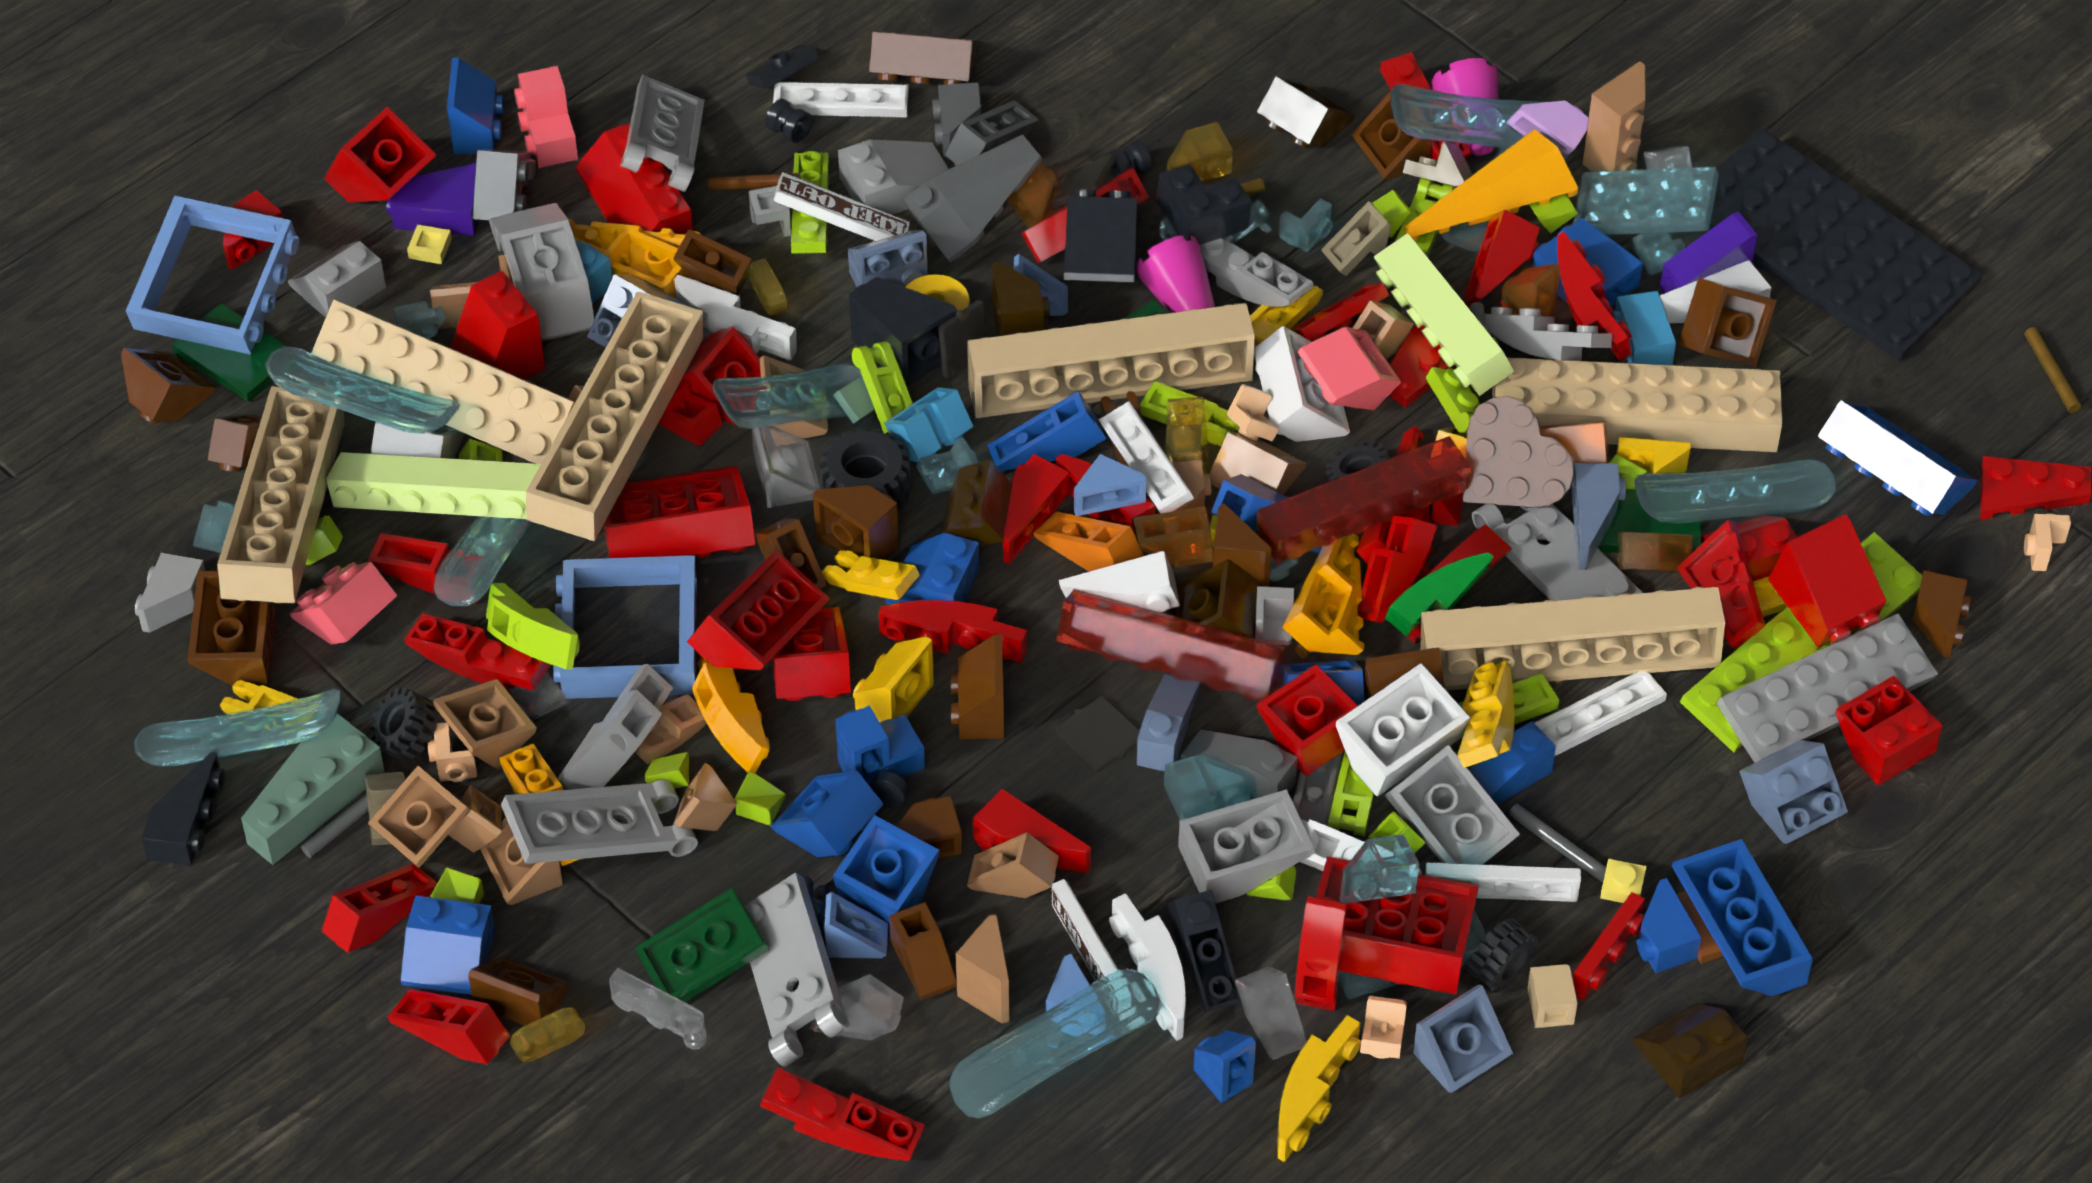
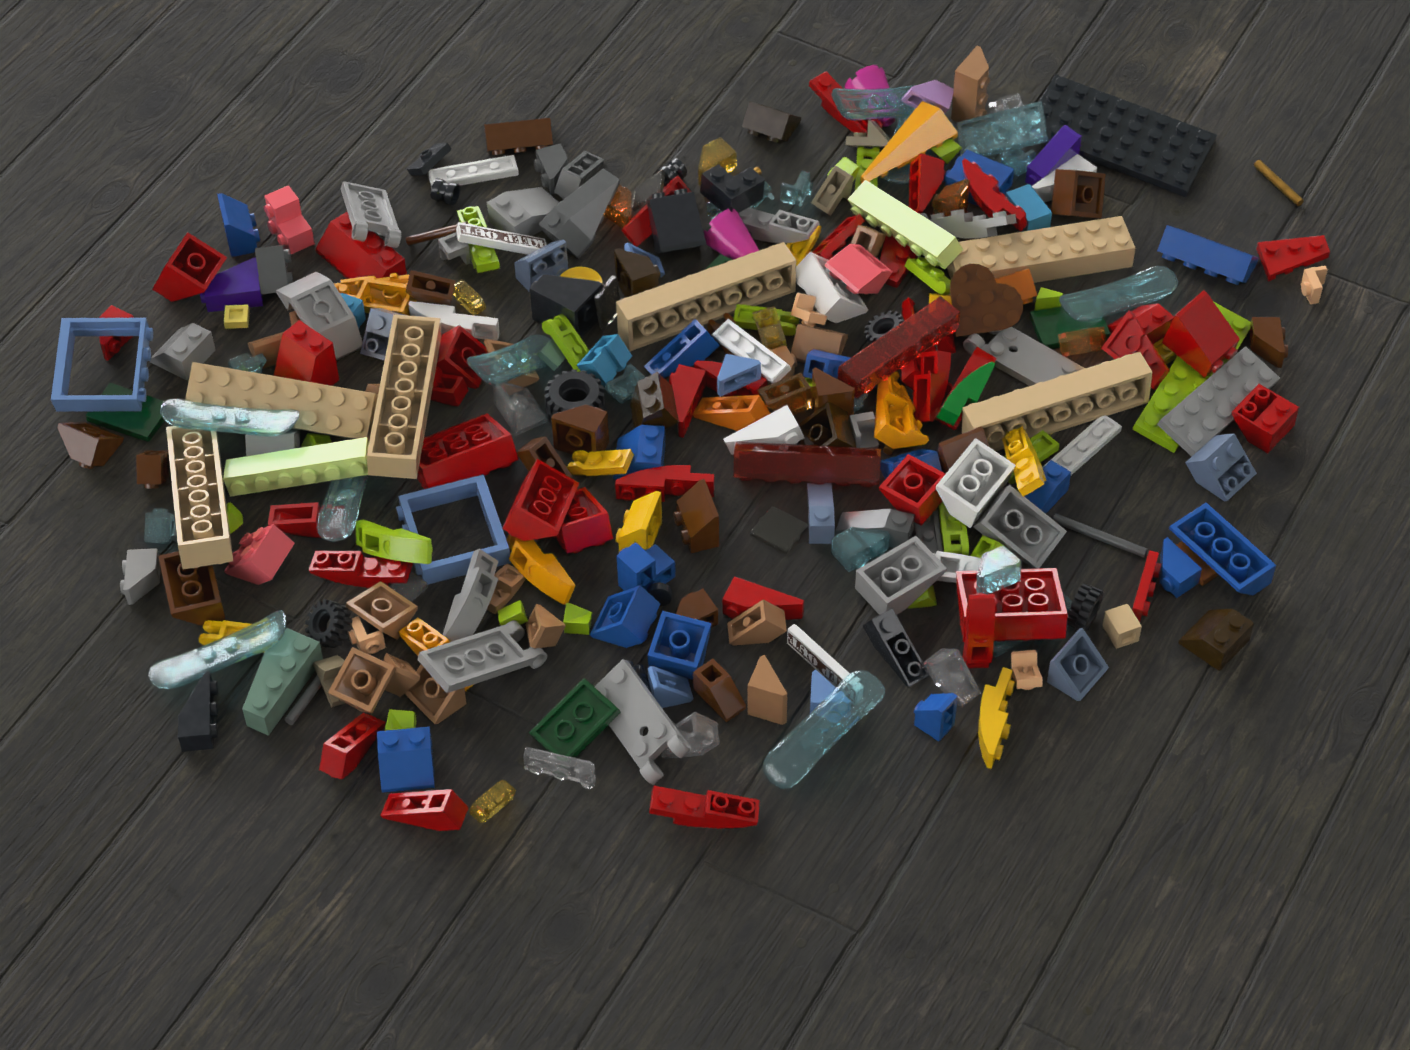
camera: 15 degrees left, 0 degrees up
reddish brown slope [468,957,570,1032] -> none
white slope [1109,893,1186,1041] -> none
reddish brown slope [1351,86,1433,180] -> none
white tile [1425,863,1581,902] -> none
sand blue slope [1571,463,1626,569] -> none
light yellow plate [1600,859,1646,903] -> none
yellow slope [1616,437,1691,490] -> none

